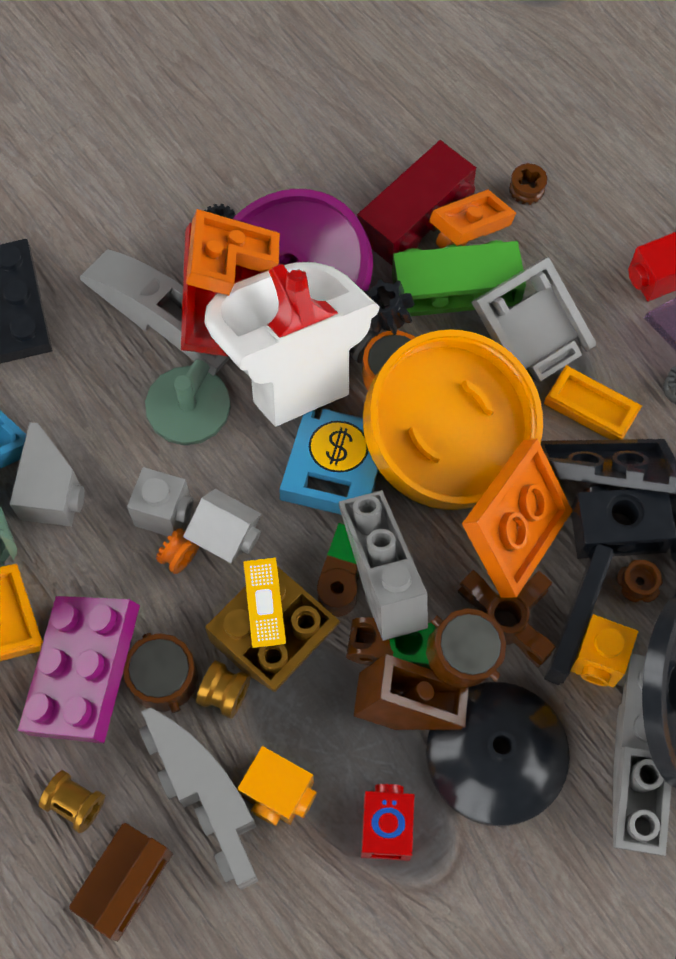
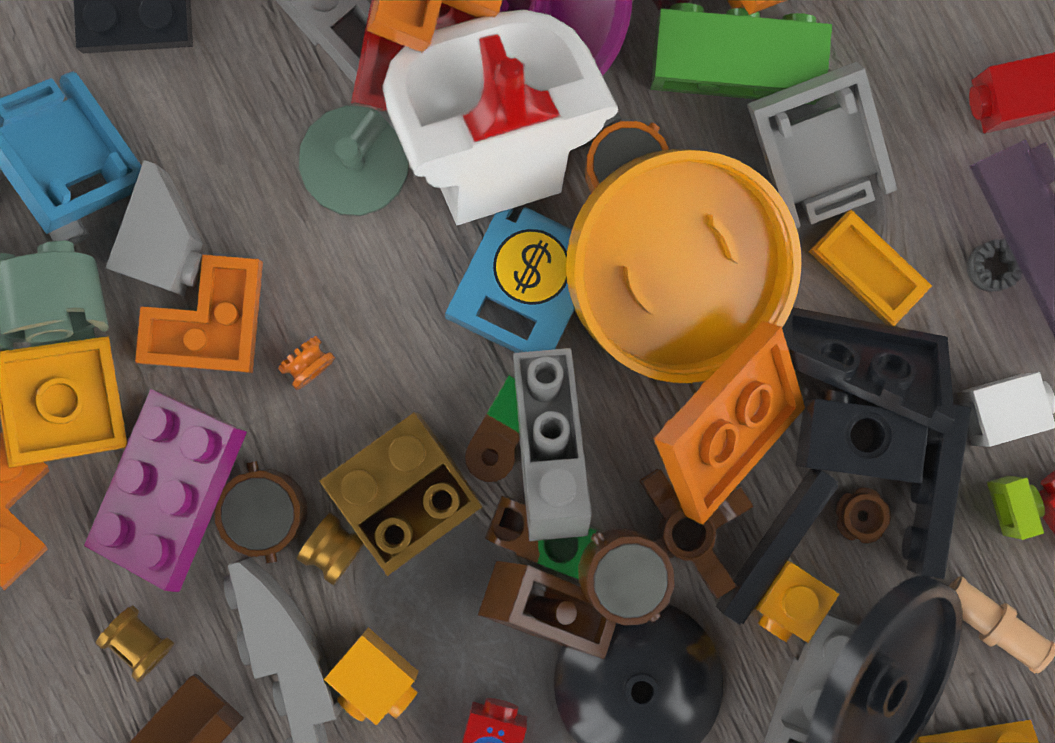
camera: 10 degrees right, 20 degrees up
light grey brick [127,467,194,536] -> none
light grey brick [183,489,262,563] -> none
yellow sticker [243,557,286,648] -> none
black gear [364,279,415,335] -> none
none -> orange plate [135,254,263,373]

